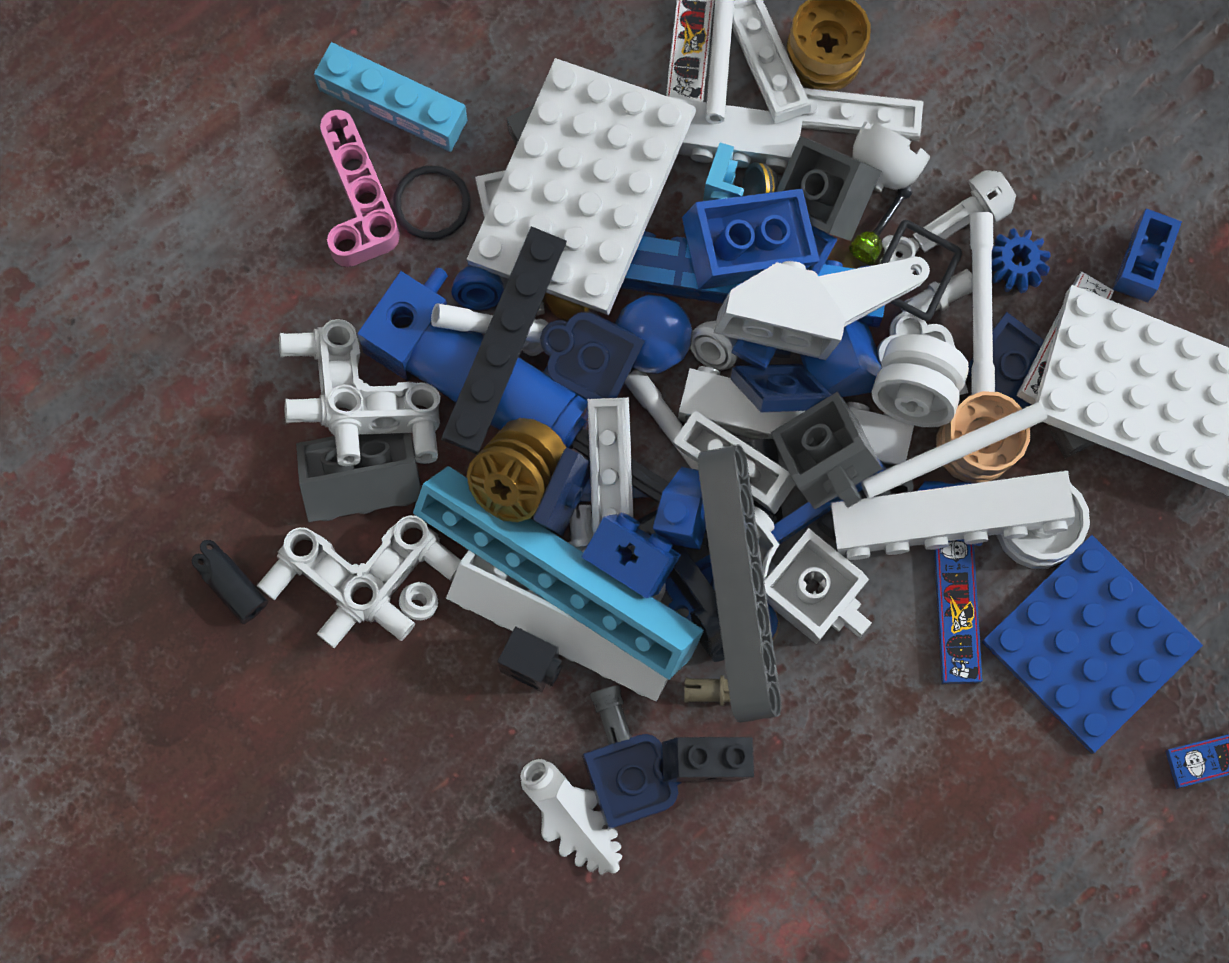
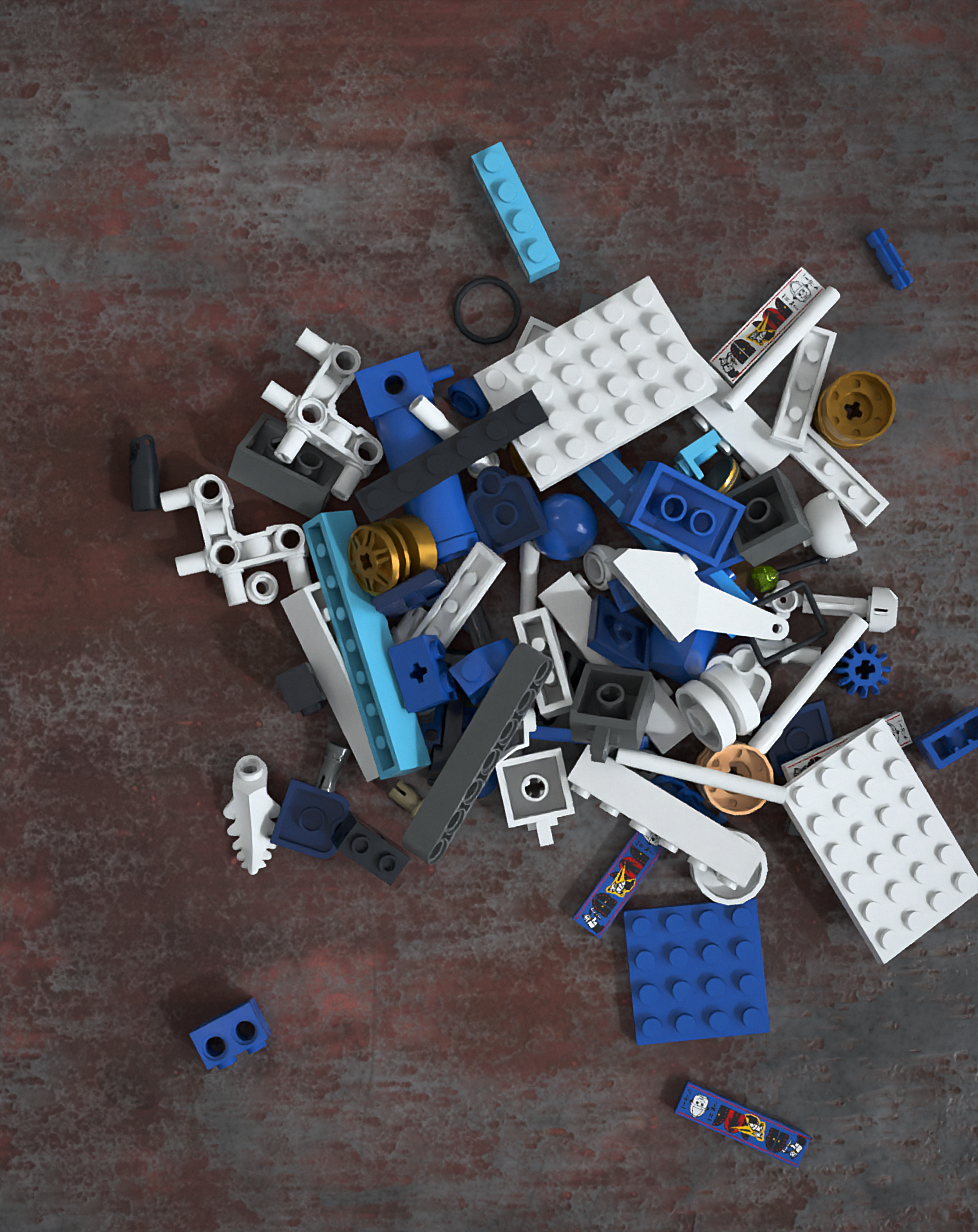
camera: 45 degrees right, 10 degrees up
bright pink beam [320,110,399,267] -> none

